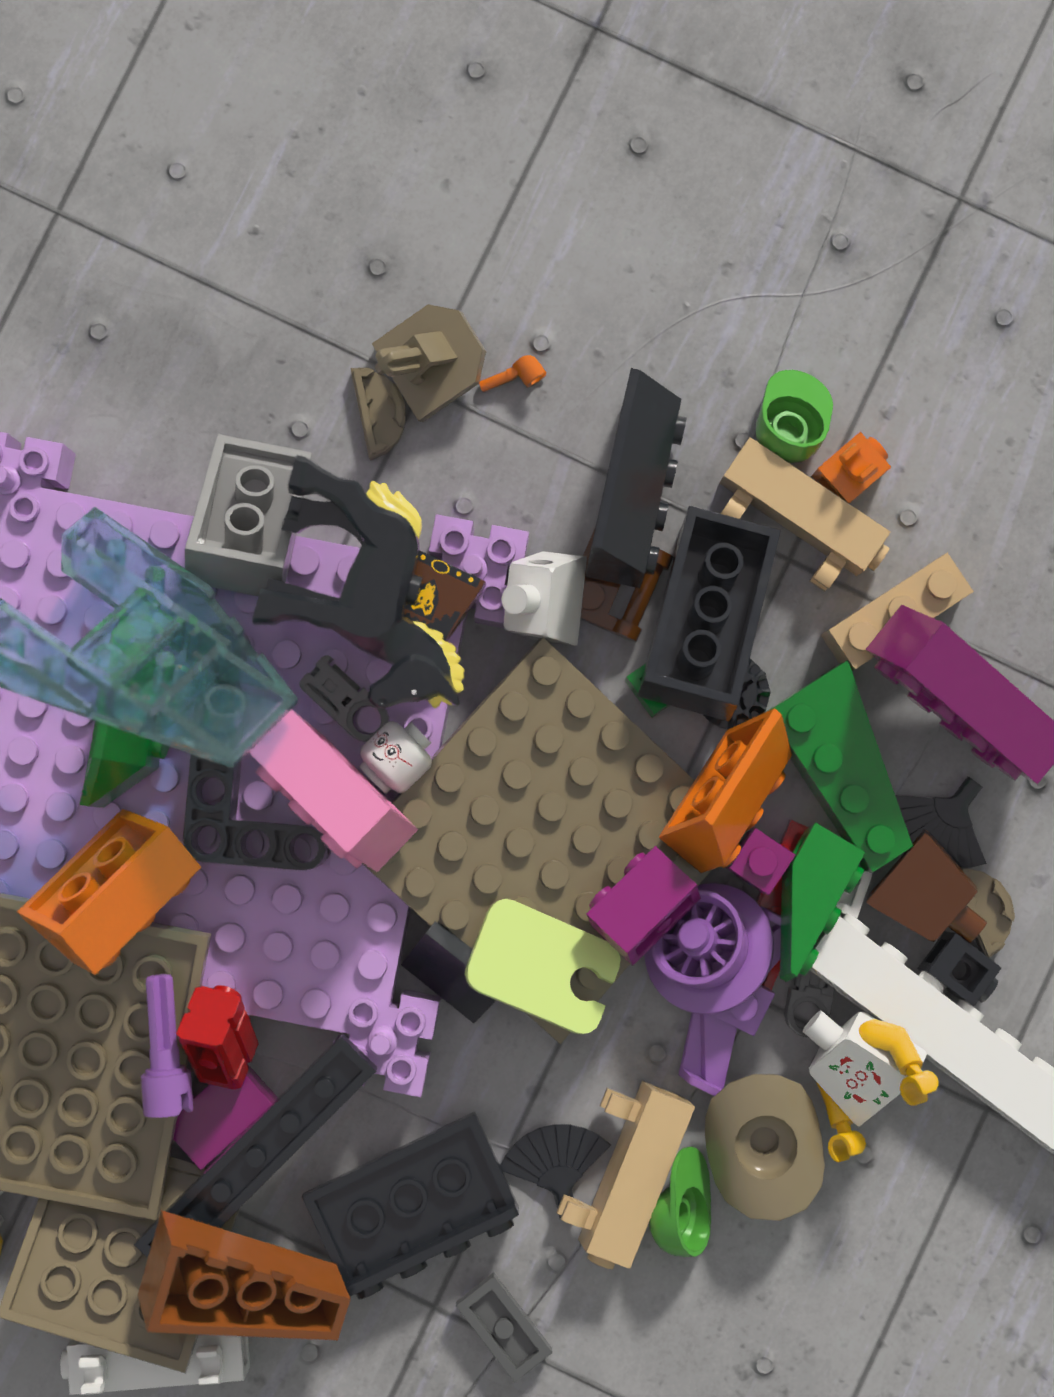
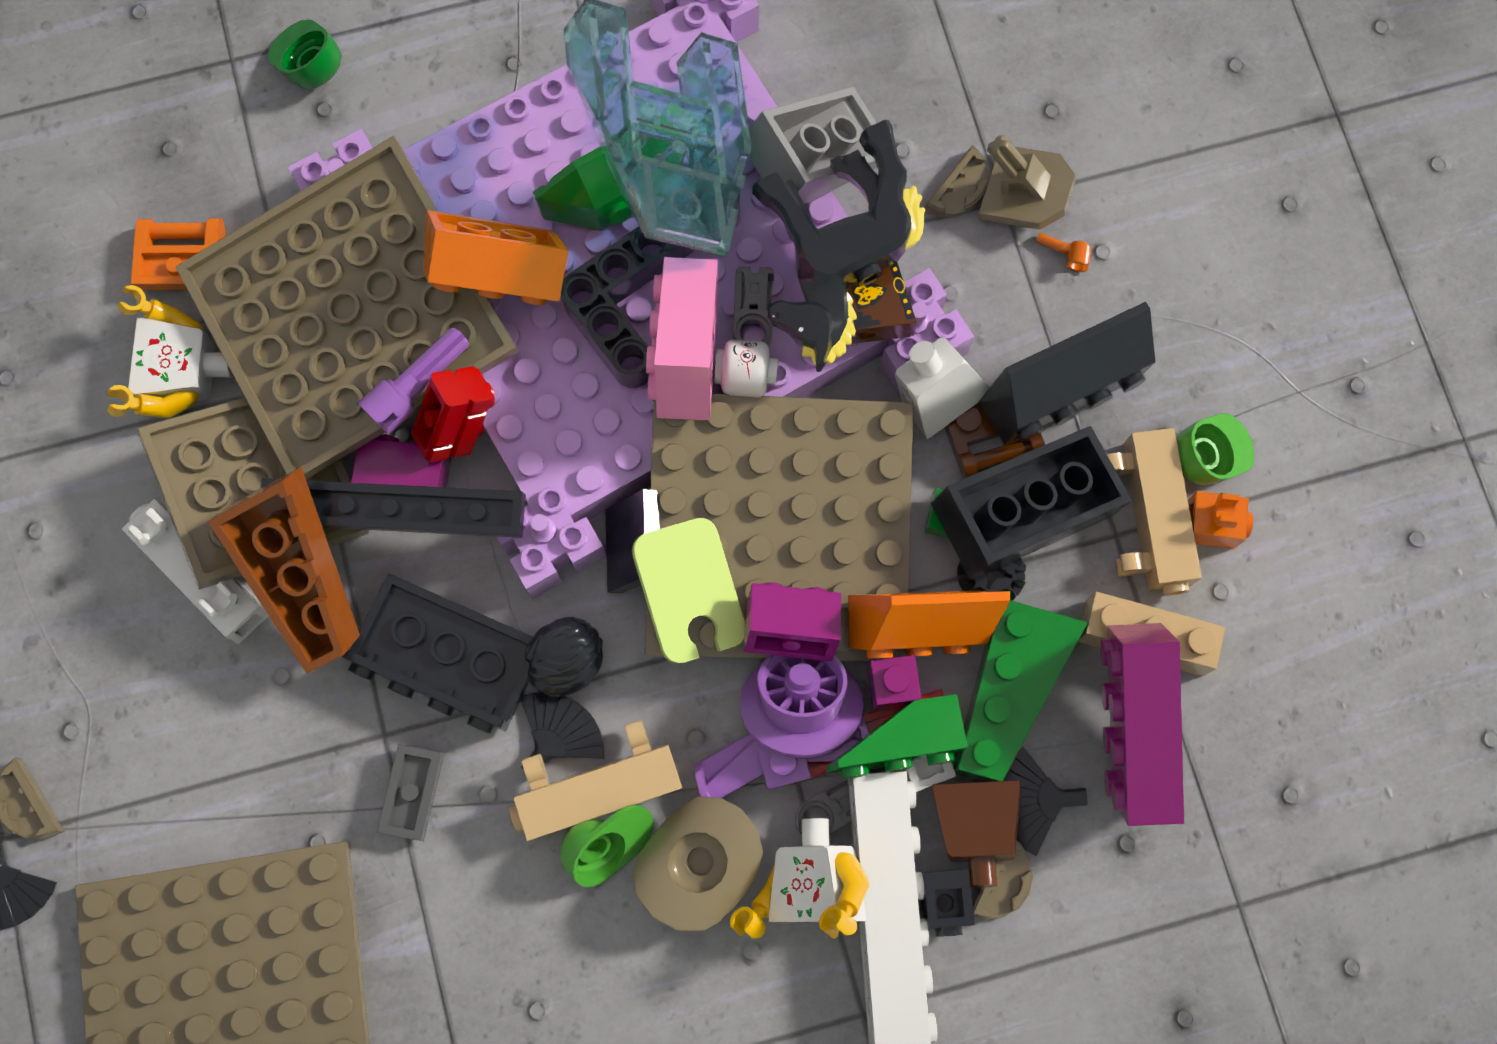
camera: 50 degrees right, 10 degrees down
none -> black hair [525,617,603,698]

